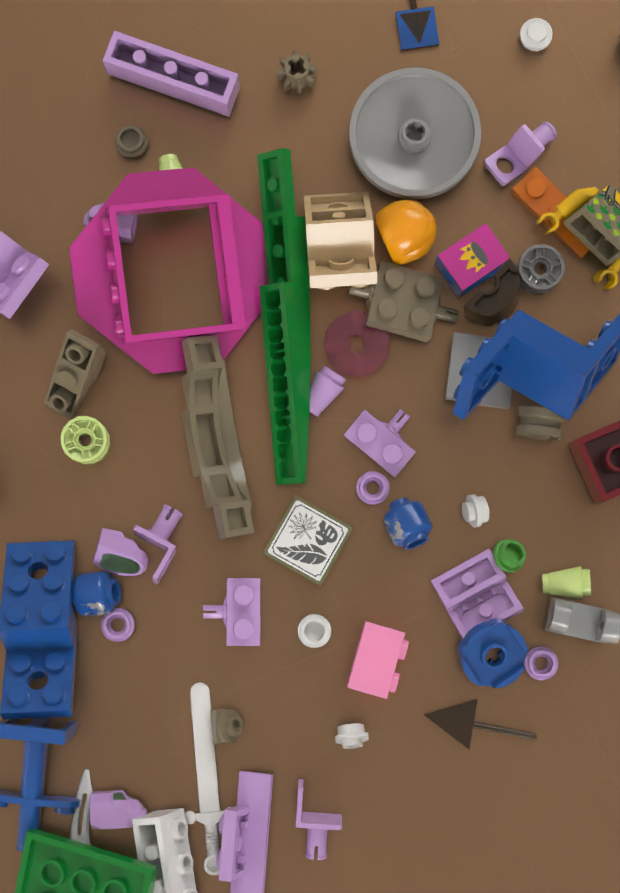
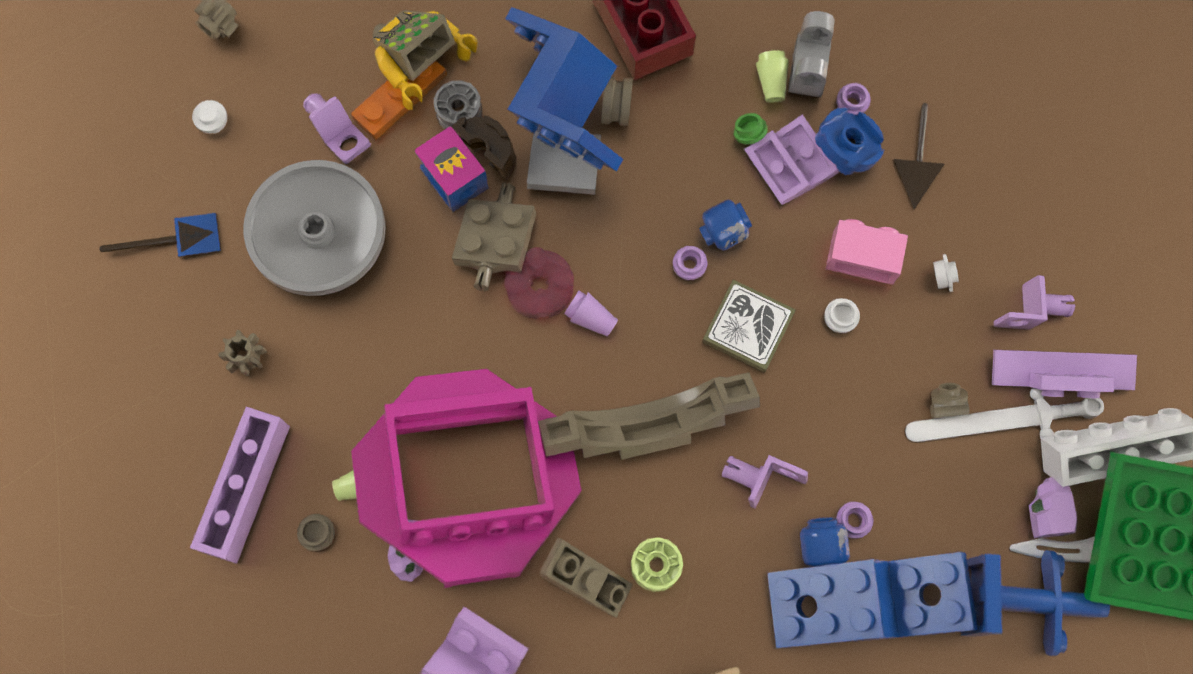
camera: 95 degrees left, 10 degrees down
lavender rock [92,528,148,576] -> none
lavender plate [203,578,260,646] -> none
green slope [257,148,311,485] -> none
tan bracket [304,191,378,290] -> none
lavender plate [344,409,416,477] -> none
light orange piece [375,200,437,265] -> none
white plate [462,494,489,528] -> none

